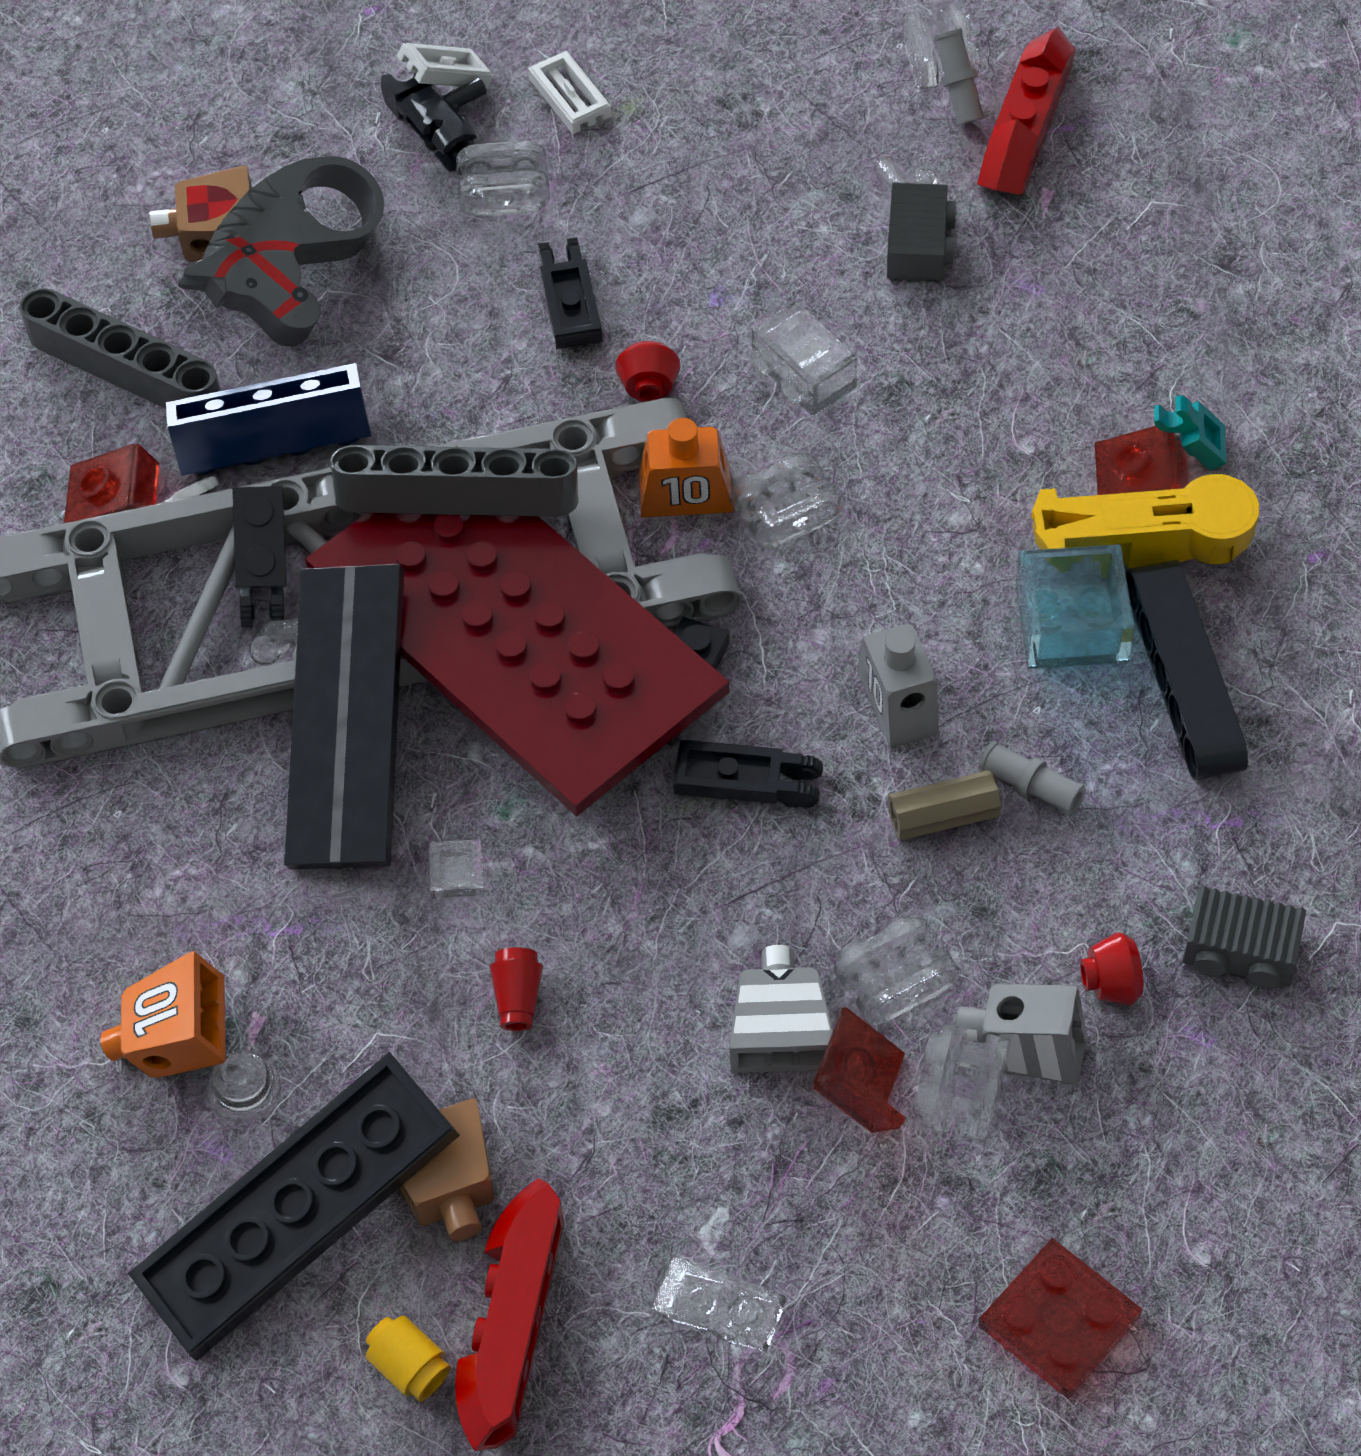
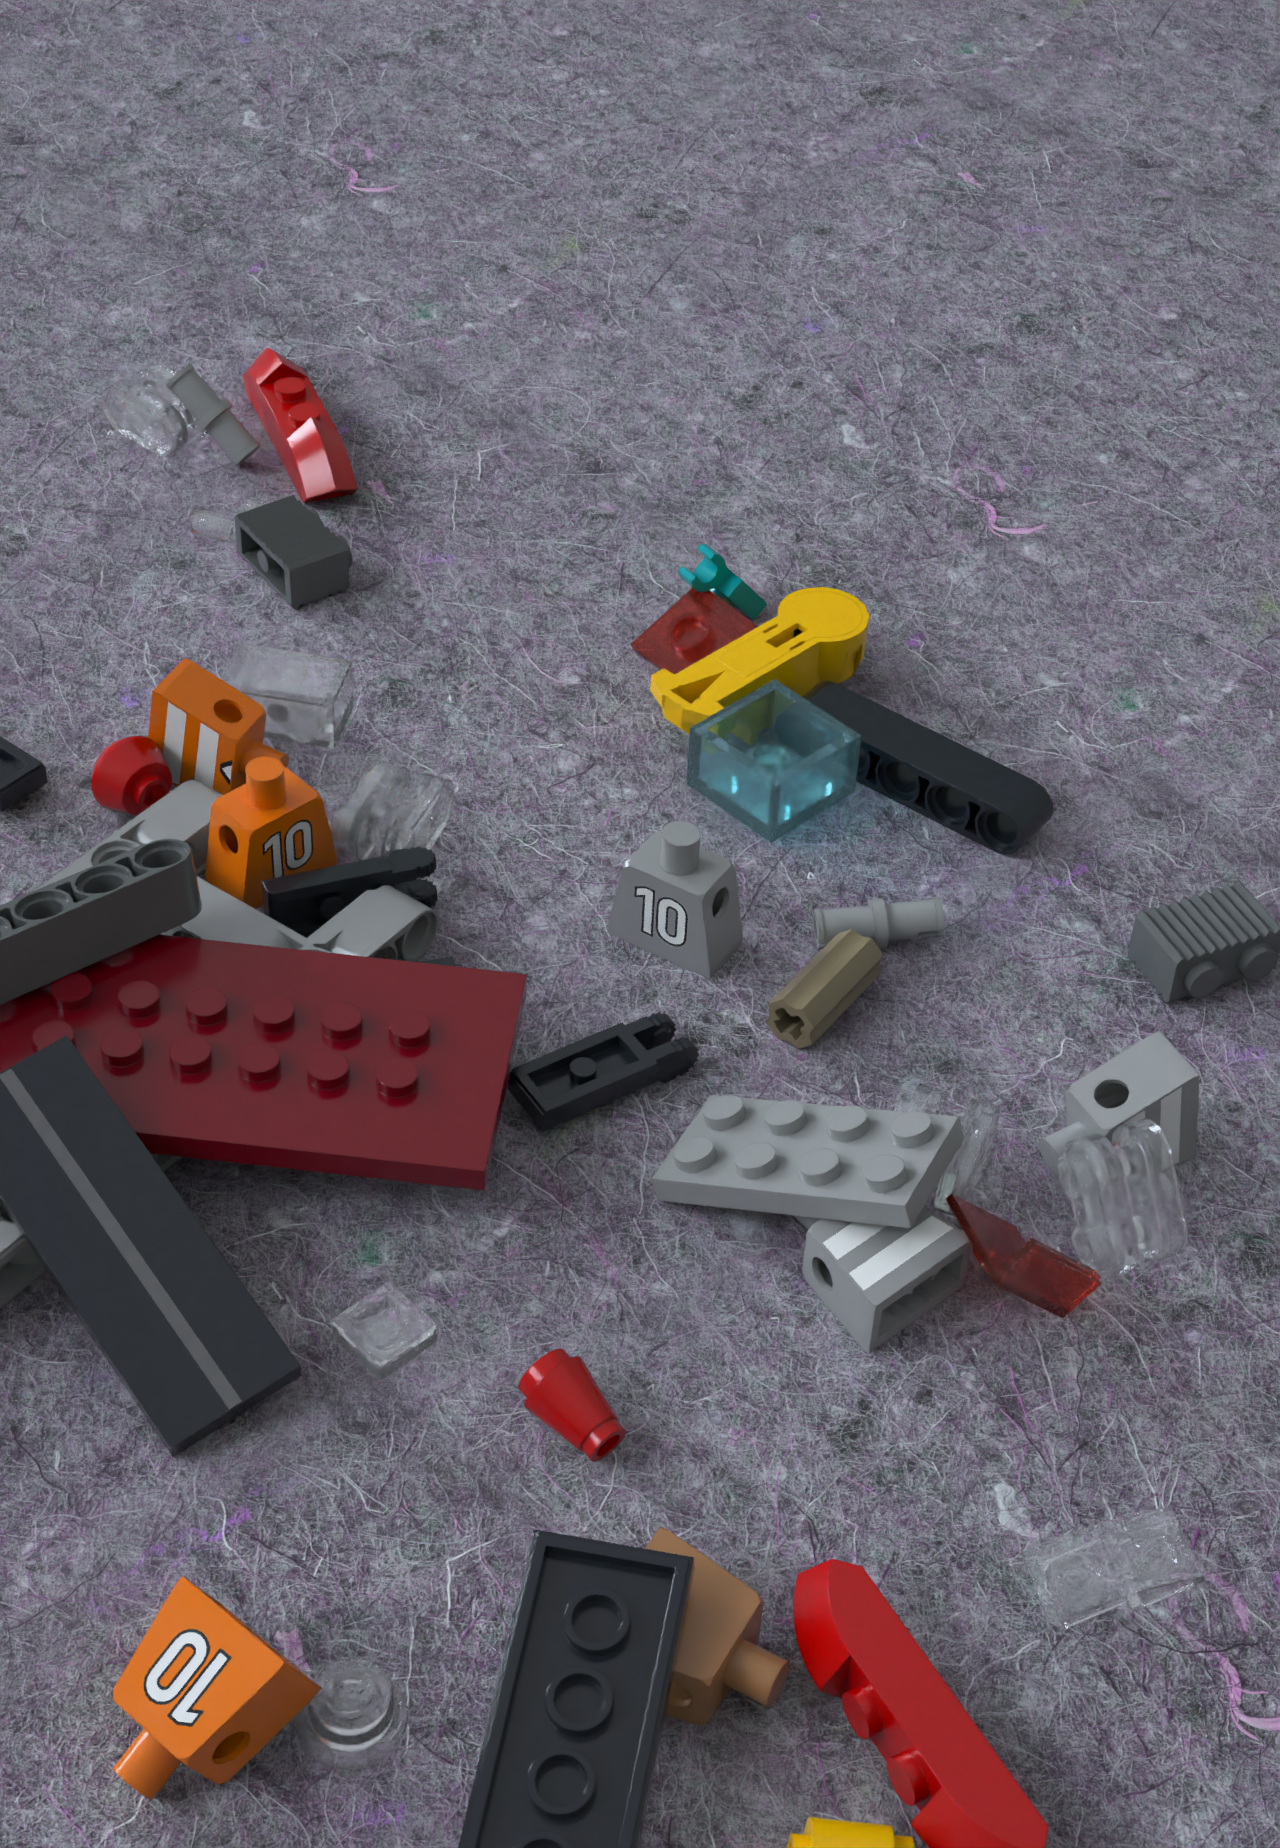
camera: 45 degrees left, 15 degrees down
red cone [1080,932,1144,1006] -> none
none -> orange torso [148,658,289,795]
none -> black hinge [262,846,437,938]
none -> light grey plate [651,1095,964,1228]

